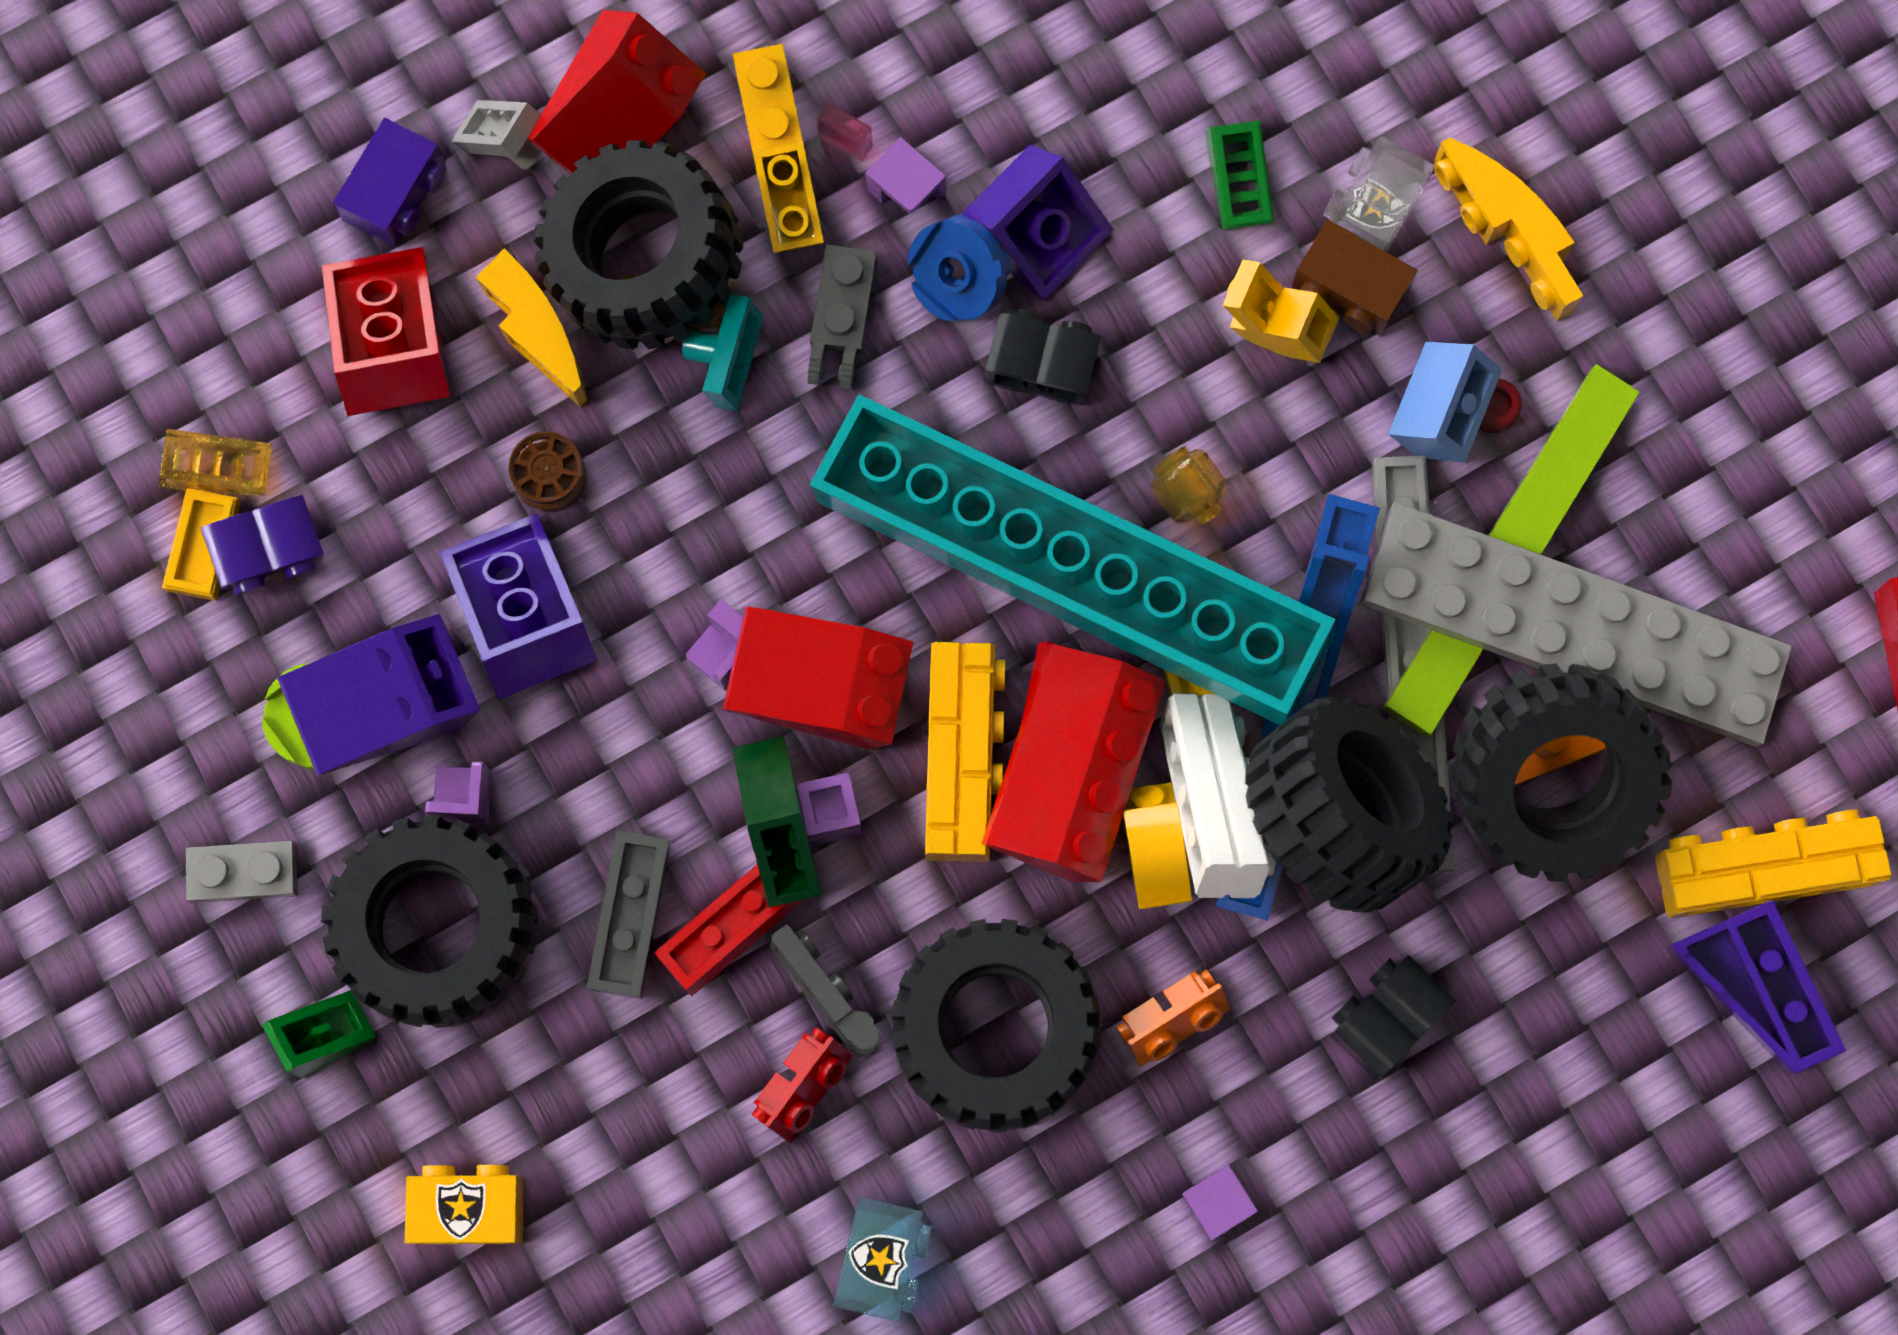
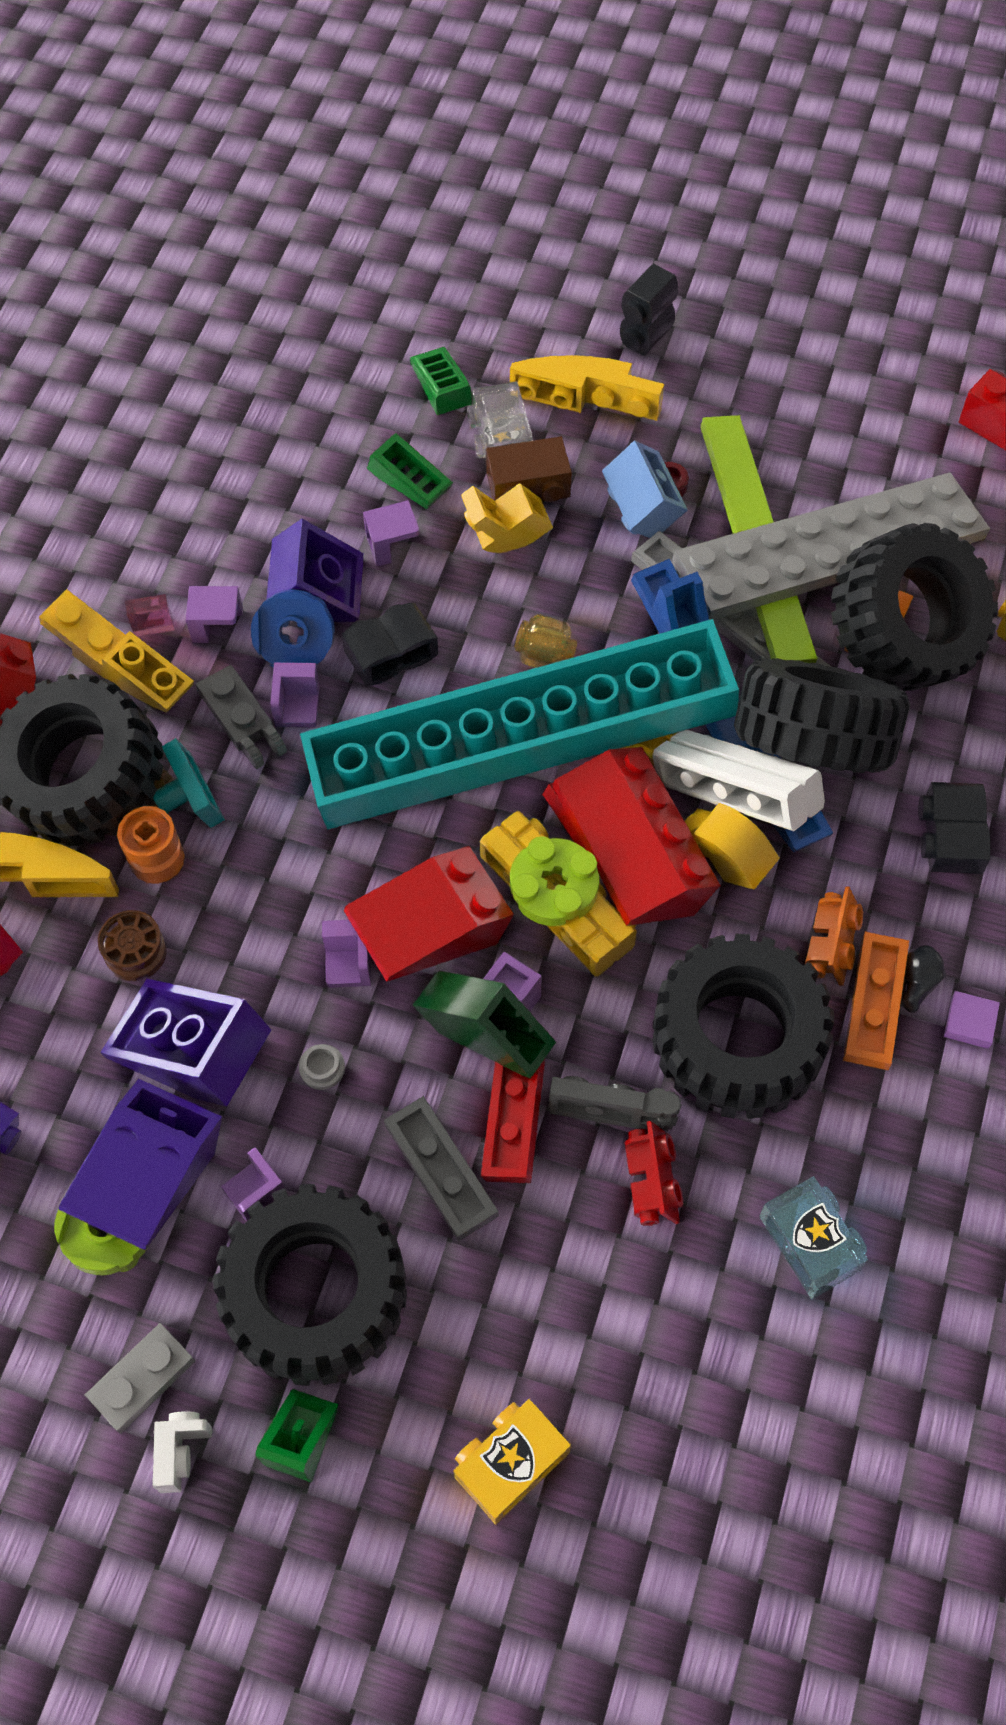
camera: 45 degrees left, 15 degrees down
none -> orange wheel [117,806,185,884]
none -> white bracket [153,1412,212,1493]
none -> medium lavender panel [270,662,320,728]
none -> light grey plate [299,1044,345,1090]
none -> medium lavender panel [363,500,419,567]
none -> green slope [410,347,472,416]
none -> lime plate [510,836,599,926]
none -> black brick [620,263,678,356]
none -> orange plate [843,931,909,1070]
none -> black animal [900,945,946,1013]

